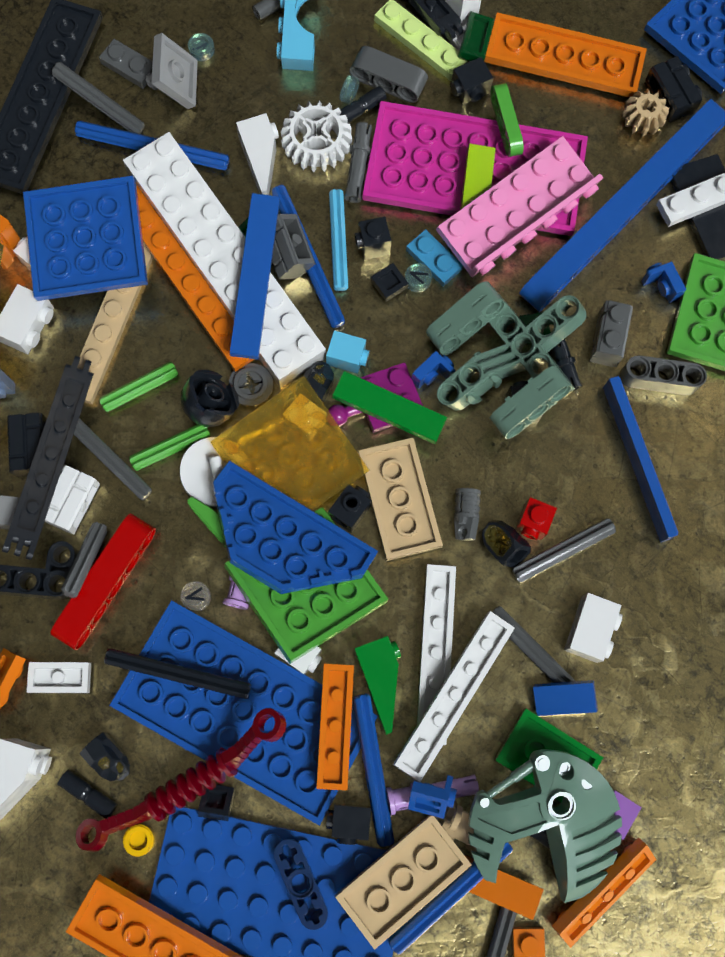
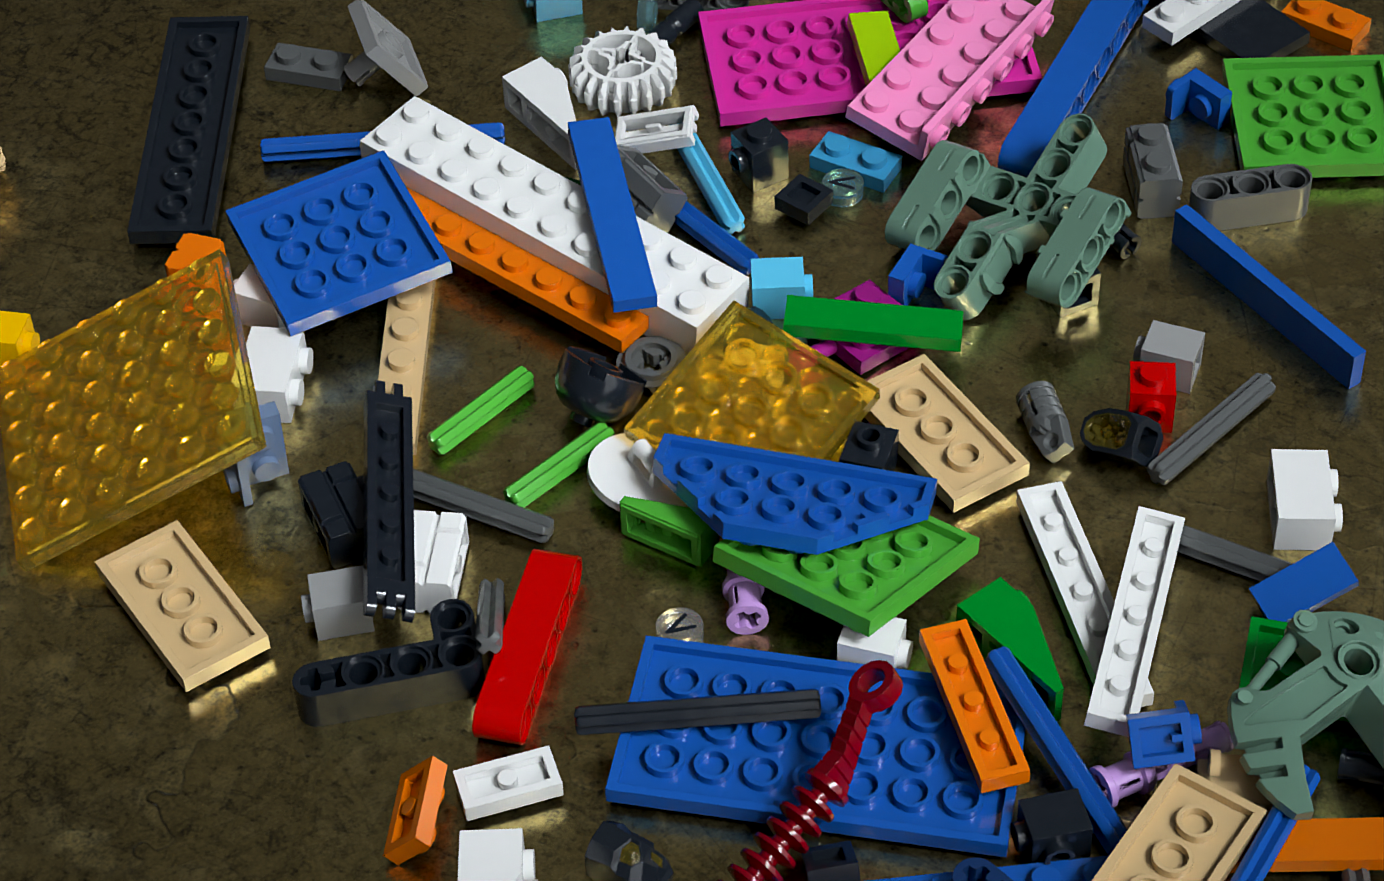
camera: 10 degrees left, 30 degrees down
dark grey axle [52,62,145,134] -> none
clear light blue tile [188,33,215,61] -> none
dark grey pin [344,122,372,203] -> none
none -> white tile [615,105,699,154]
none -> light grey brick [1133,320,1205,394]

